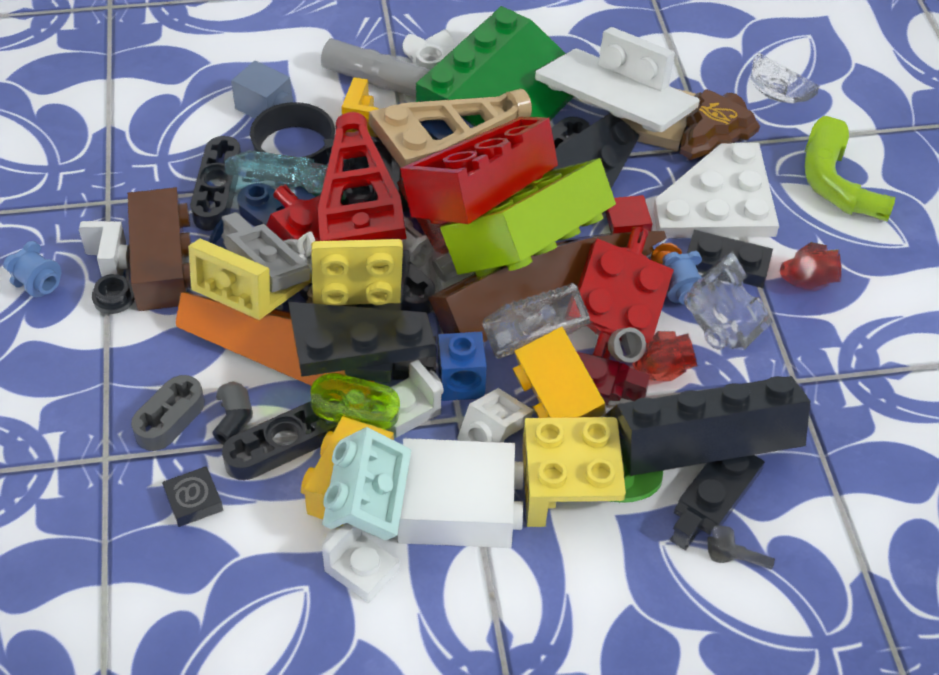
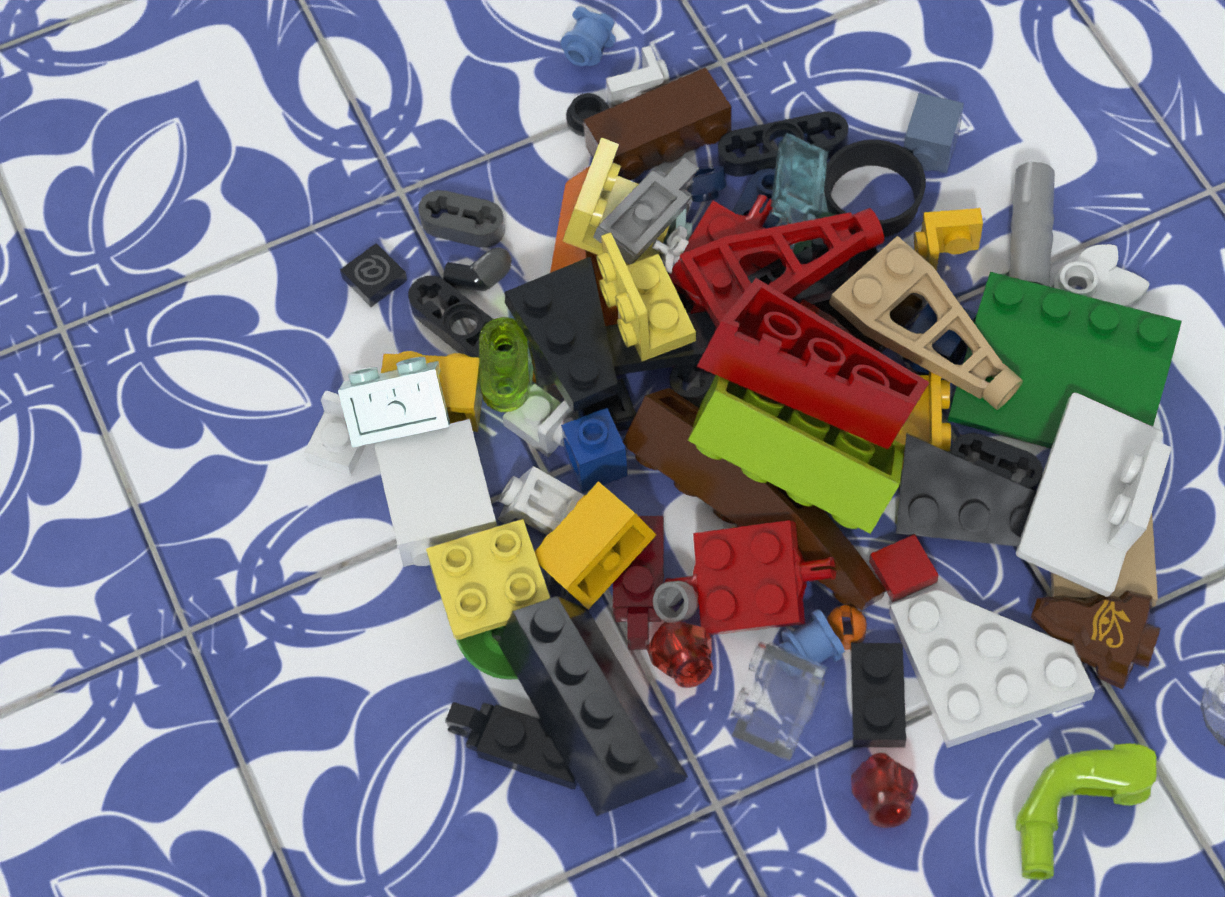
camera: 80 degrees right, 10 degrees up
clear brick [482,283,590,359] -> none
clear smoke hand [707,526,775,570] -> none

